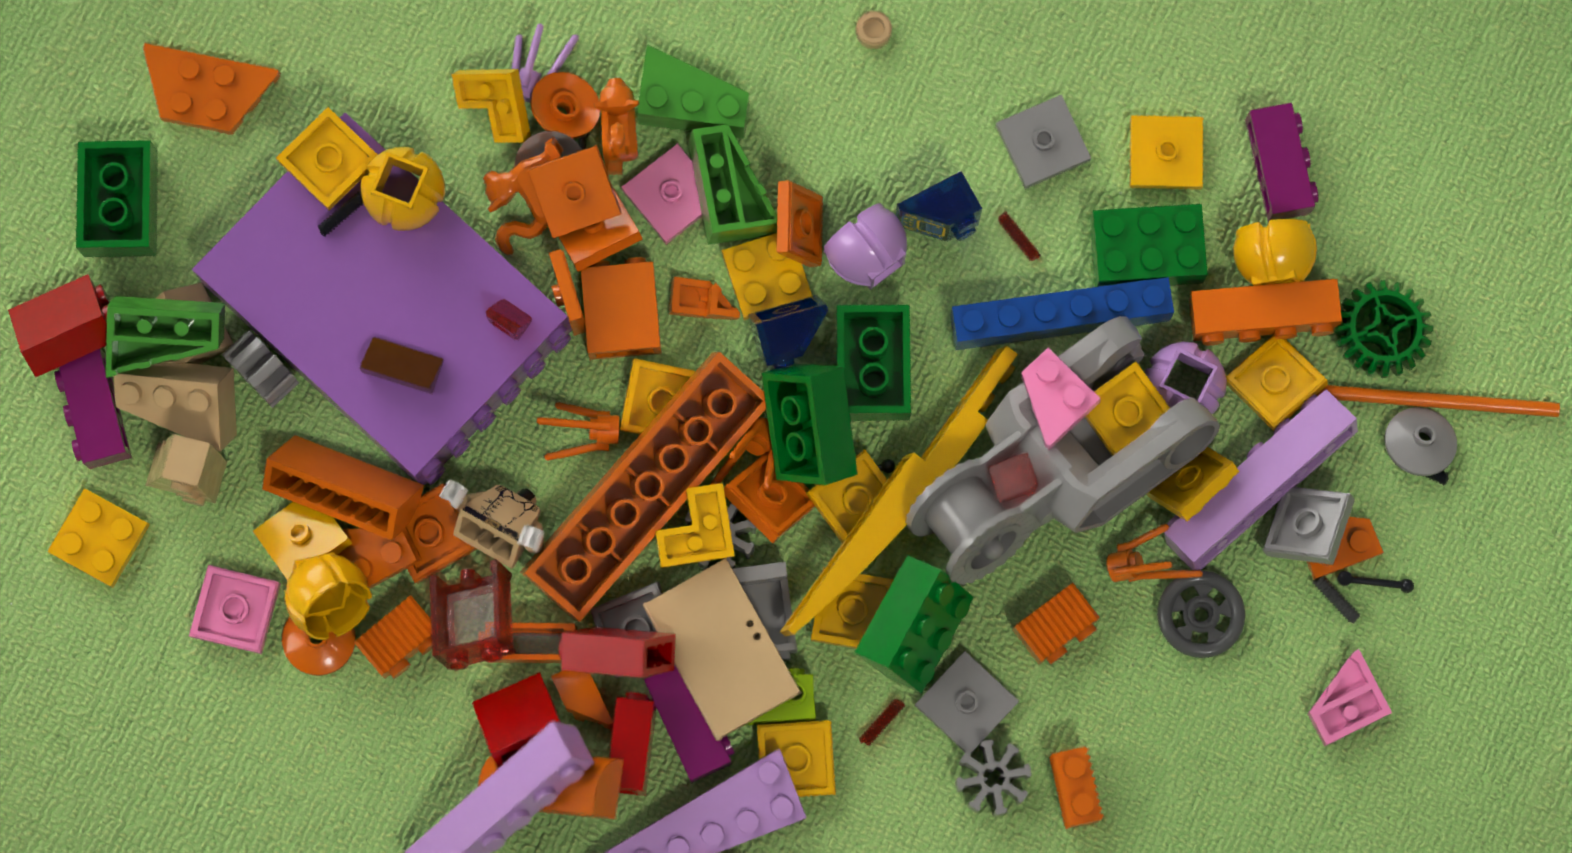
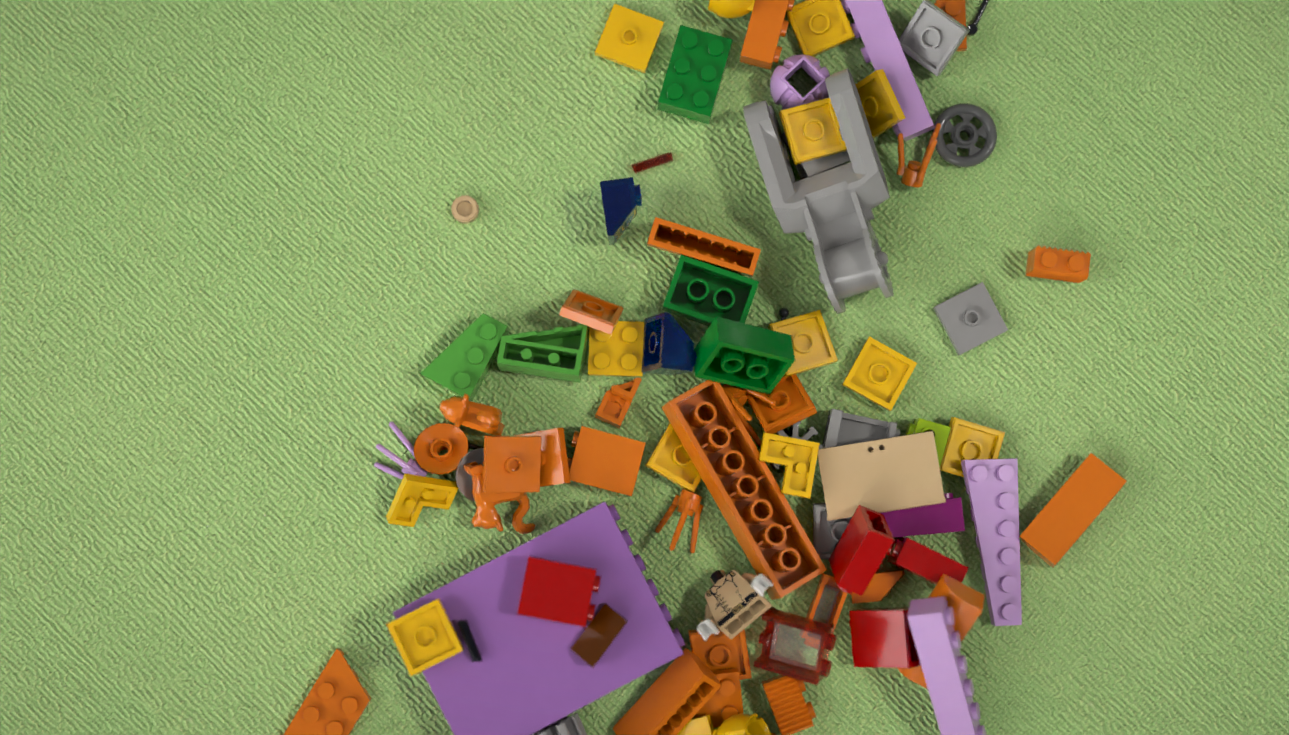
camera: 70 degrees left, 5 degrees up
yellow piece [361,147,445,231] -> none
clear red slope [485,299,532,341] -> none
orange plate [549,249,586,336] -> none
bright pink plate [621,144,702,245] -> none
yellow slope [780,346,1018,636] -> none
lavender piece [823,203,907,290] -> none
green brick [854,555,974,694] -> none
clear red piece [859,699,905,746] -> none
blue brick [950,277,1174,351] -> none
light grey gear [955,740,1031,817] -> none
clear red slope [988,452,1038,503] -> none
light grey plate [995,95,1091,189] -> none
orange brick [1013,583,1100,665] -> none
bright pink wing [1021,348,1100,450] -> none
bright pink wing [1307,649,1392,747] -> none
dark grey piece [1313,576,1360,623] -> none
none -> red brick [517,556,601,627]
none -> orange brick [647,217,761,277]

